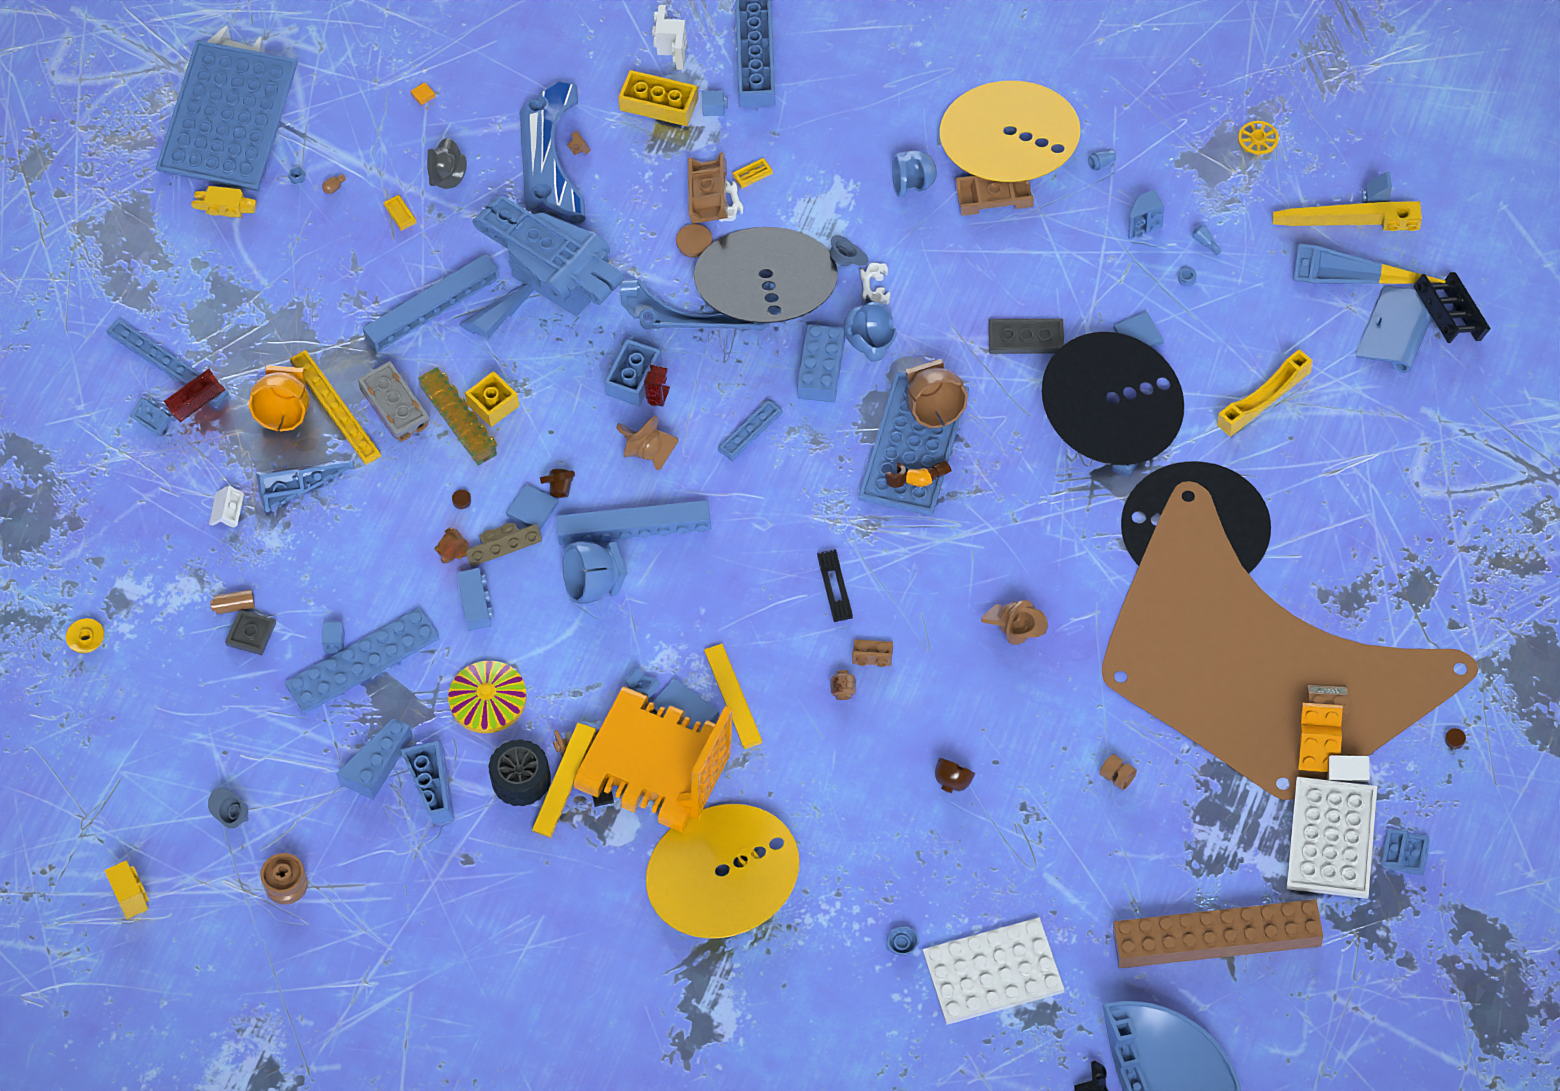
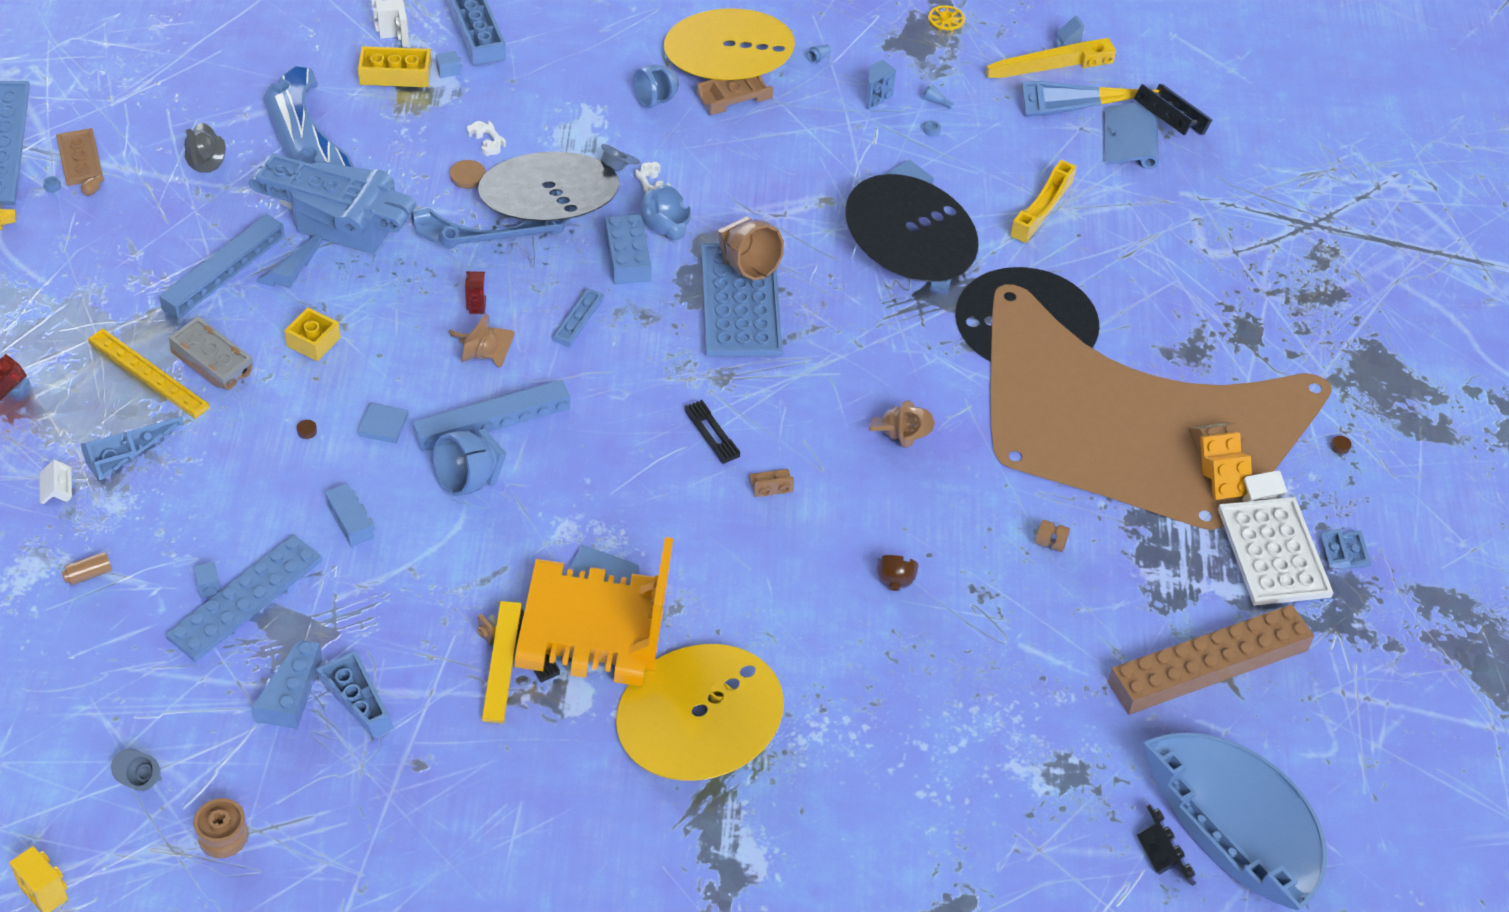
camera: 25 degrees left, 10 degrees down
dark grey plate [225,610,276,655] -> none
light orange plate [248,365,310,432] -> none
yellow tile [383,195,417,231] -> none
light orange tile [410,82,436,106] -> none
clear yellow brick [418,367,497,466] -> none
clear orange hair [434,527,469,564] -> none
dish [448,661,527,733] -> none
dark tan bracket [465,522,542,567] -> none
black wheel [488,739,551,806] -> none
reddish brown piece [539,469,575,498] -> none
medium nougat tile [567,131,591,155] -> none
medium blue brick [604,339,662,406] -> none
medium blue bracket [625,668,660,699] -> none
medium nougat piece [688,152,728,224] -> none
yellow tile [704,644,762,750] -> none
yellow tile [732,157,773,189] -> none
medium nougat head [830,670,856,700] -> none
reddish brown piece [885,460,952,488] -> none
medium blue hat [886,927,920,956] -> none
white plate [923,917,1064,1025] -> none
dark grey tile [989,319,1064,354] -> none
none -> medium nougat tile [56,128,103,186]

